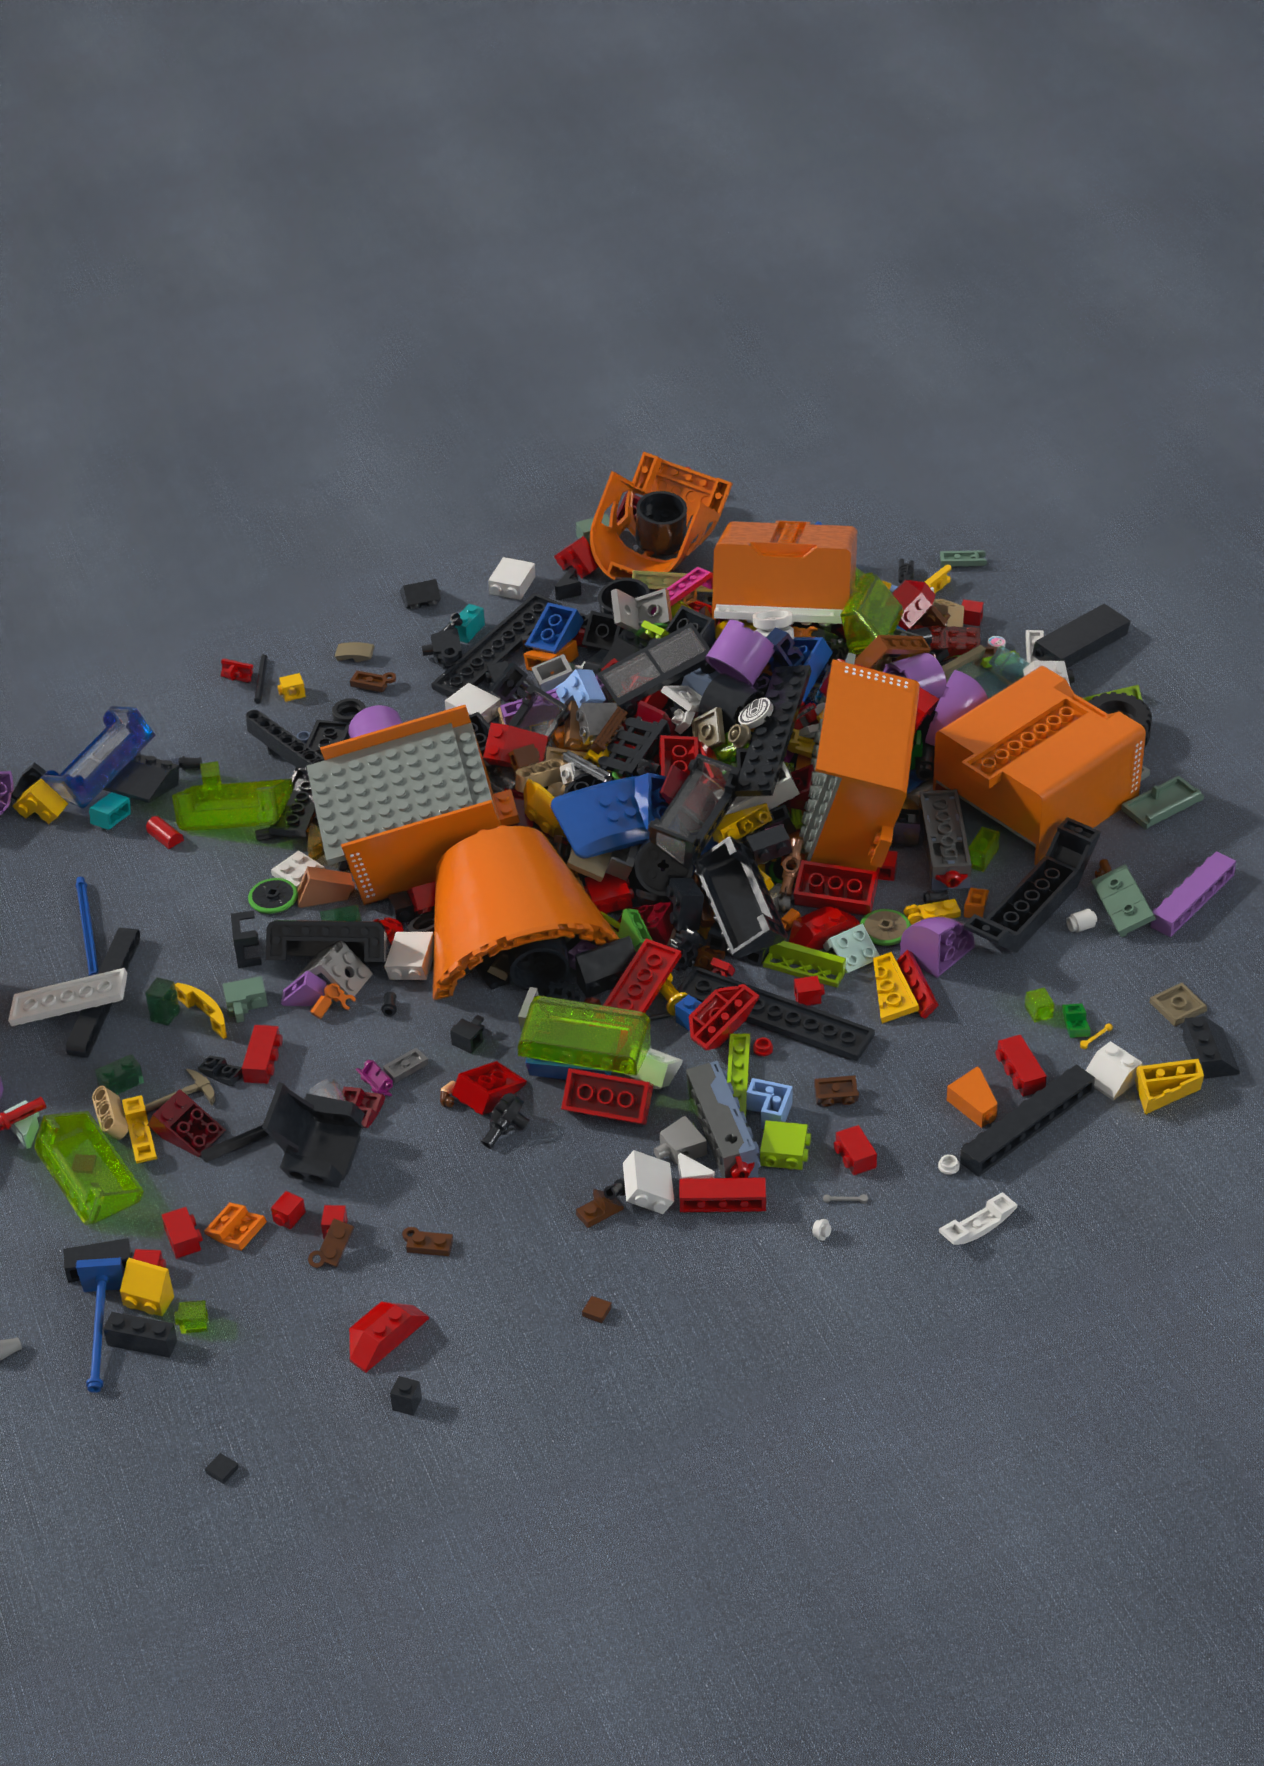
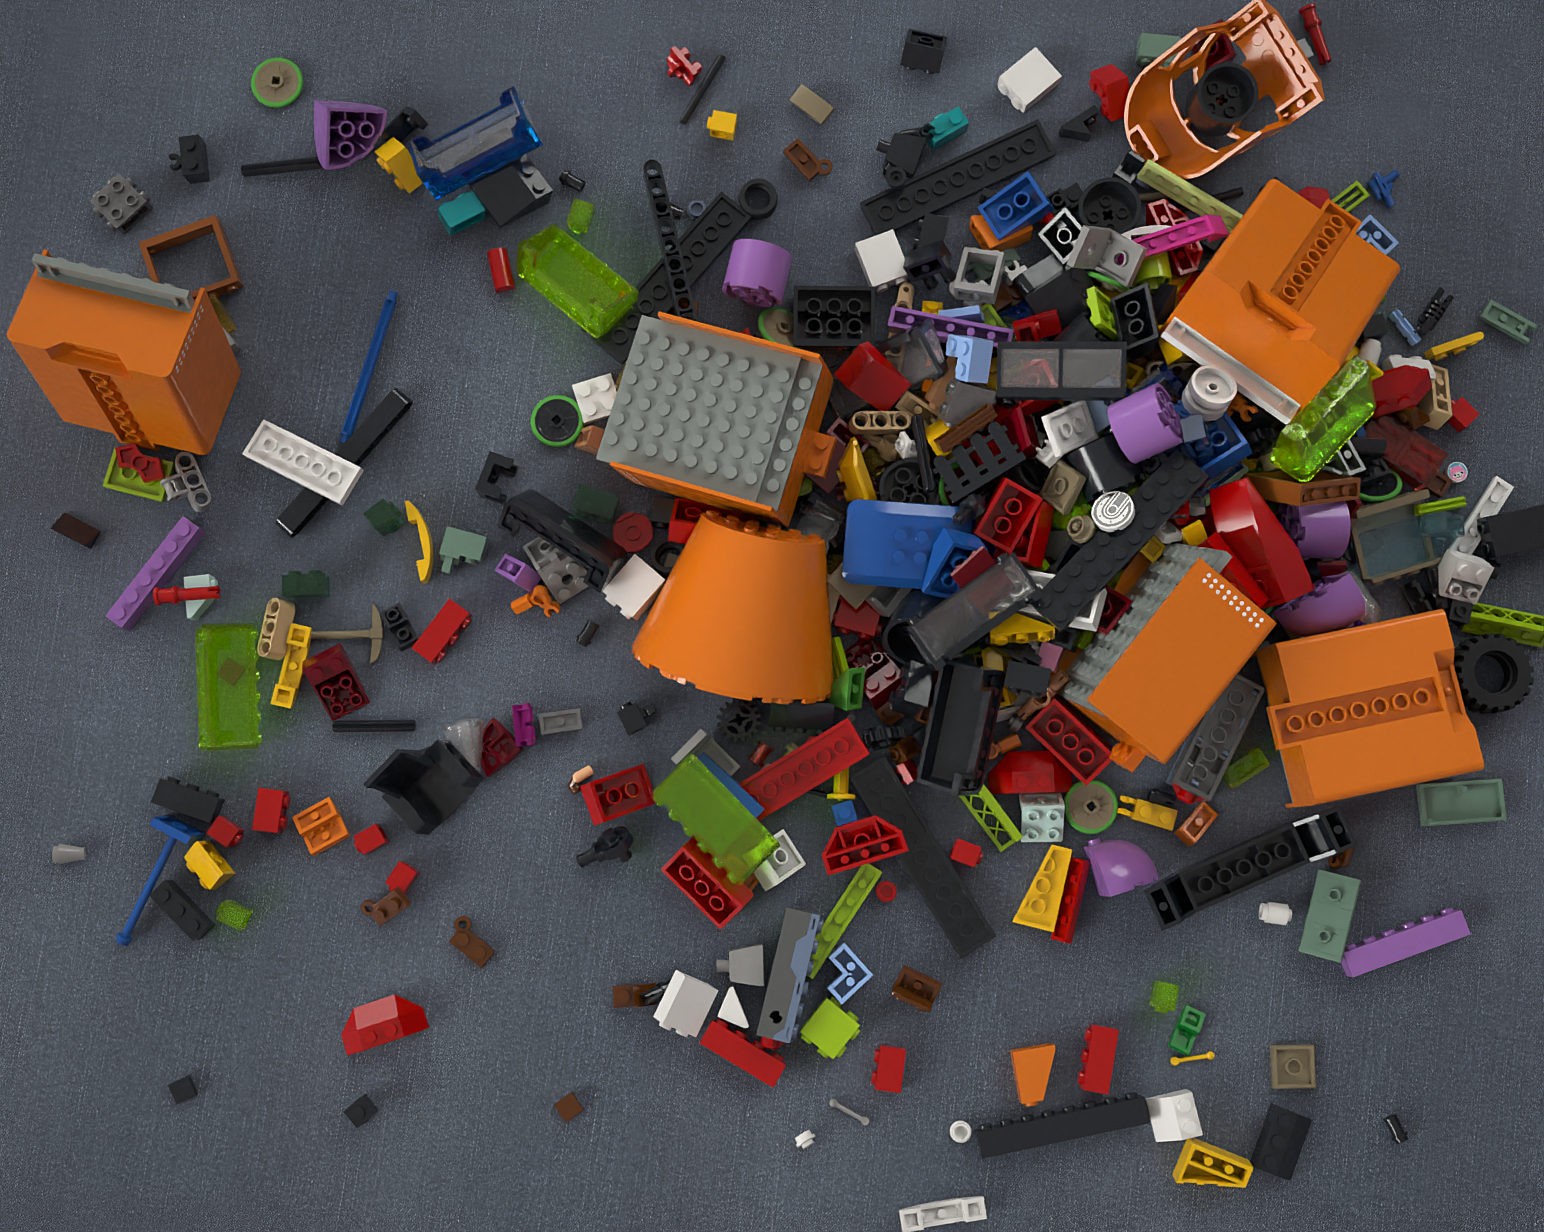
camera: 25 degrees right, 40 degrees up
reddish brown brick [508,744,540,771] -> none

